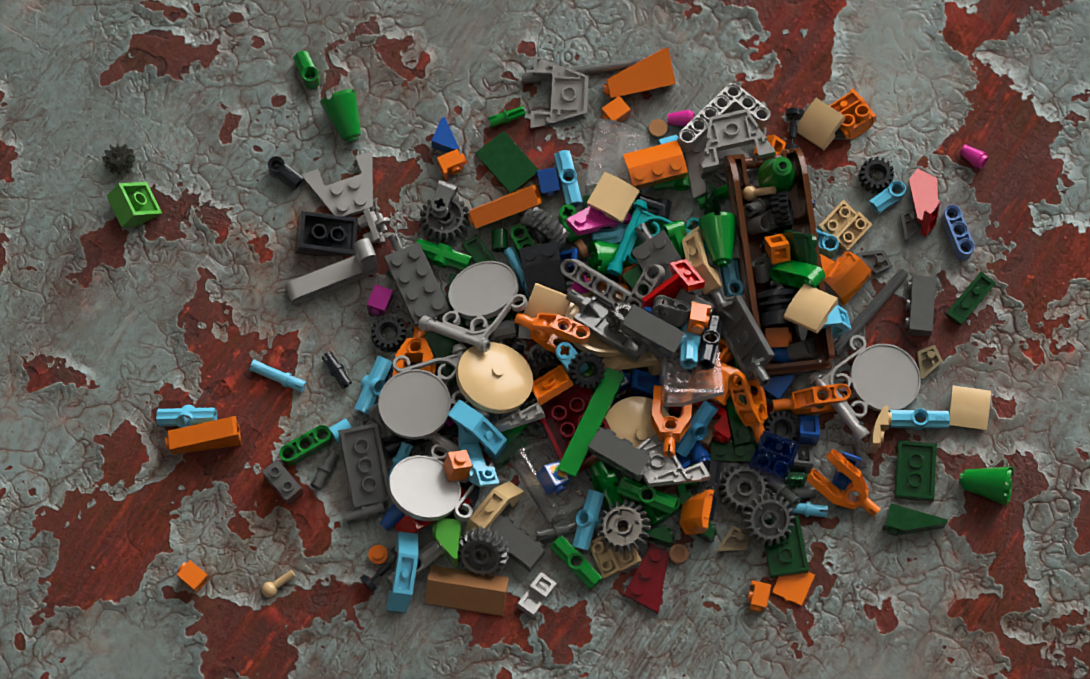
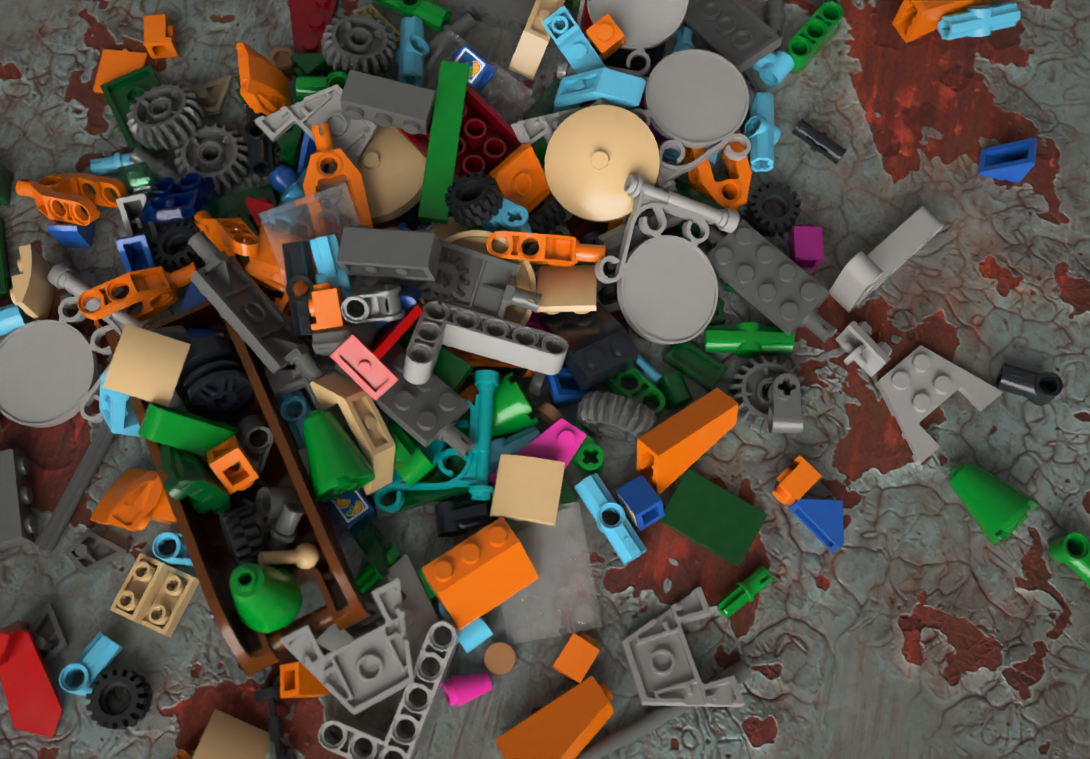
camera: 160 degrees right, 0 degrees up
medium azure pin [249,359,307,393] -> none
black slope [295,211,358,256] -> none
none -> blue slope [978,137,1037,183]

